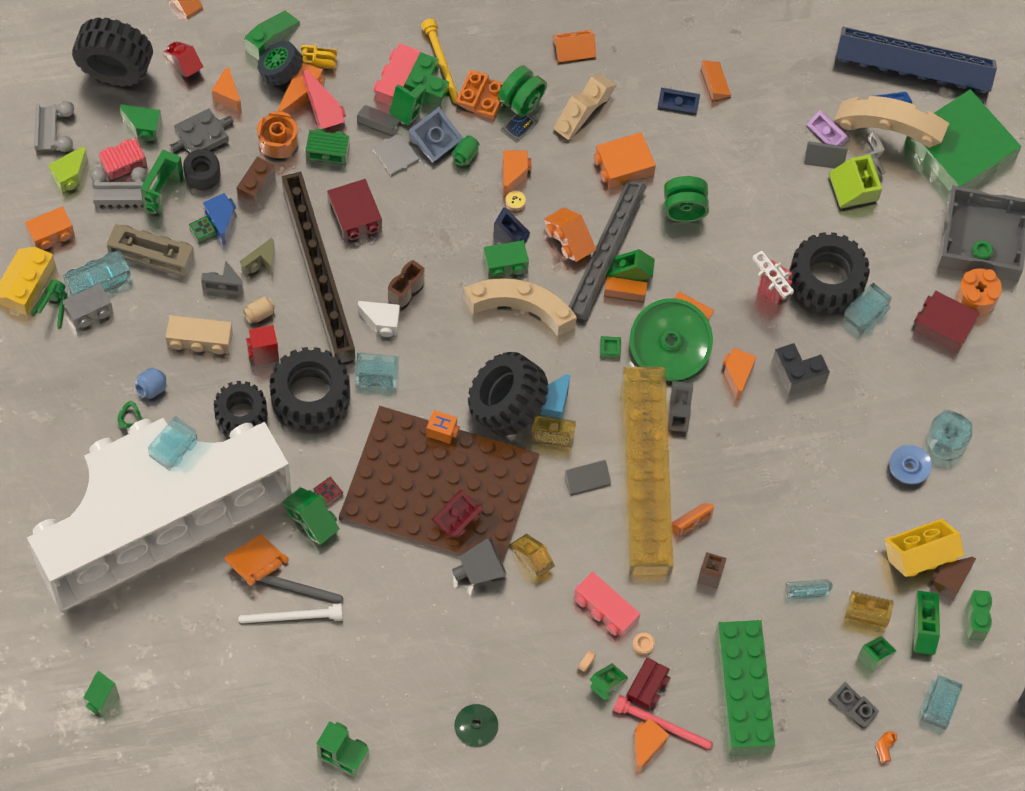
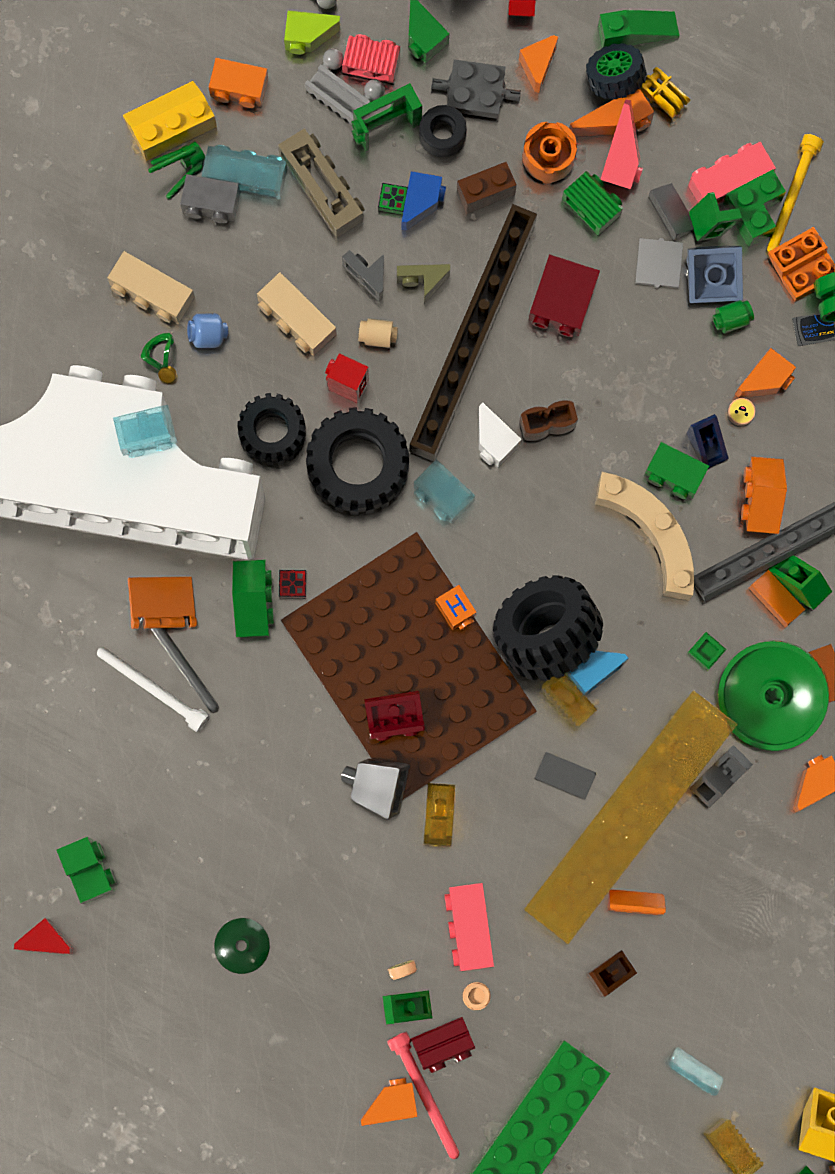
camera: 40 degrees right, 15 degrees up
none -> tan brick [107,251,195,324]

